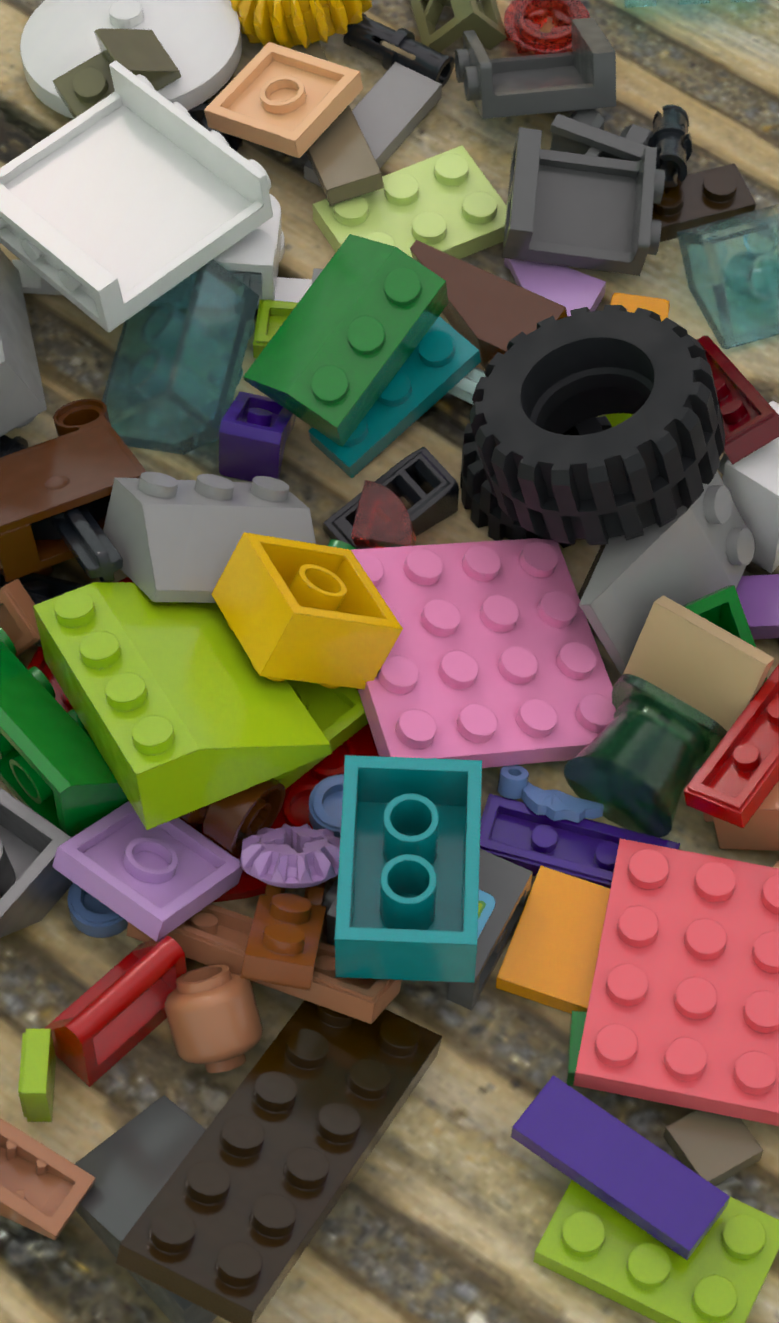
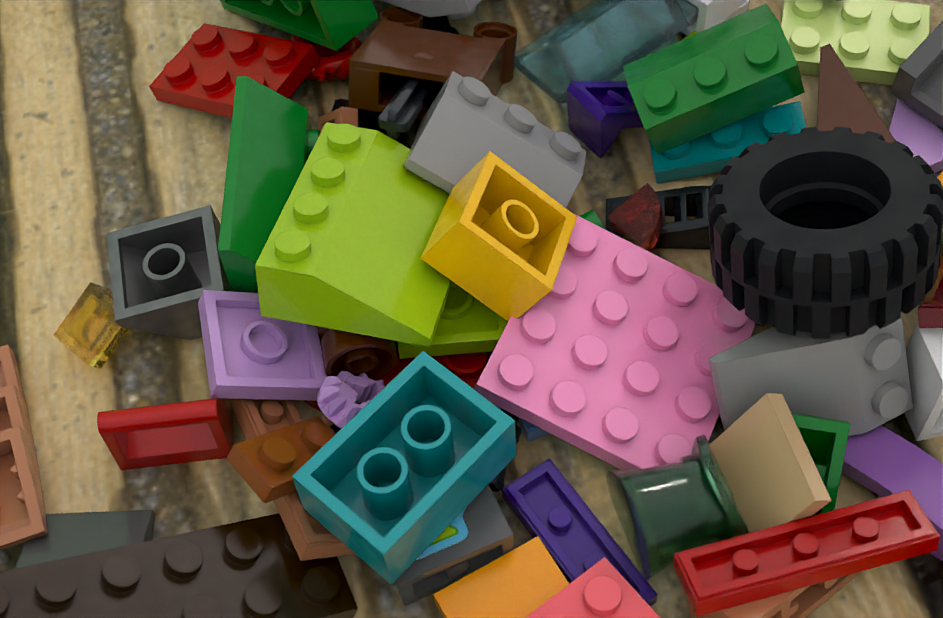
camera: 45 degrees right, 0 degrees up
lime tile [18,1028,56,1122] -> none
nougat head [165,964,263,1073] -> none
medium blue piece [497,765,604,823] -> none

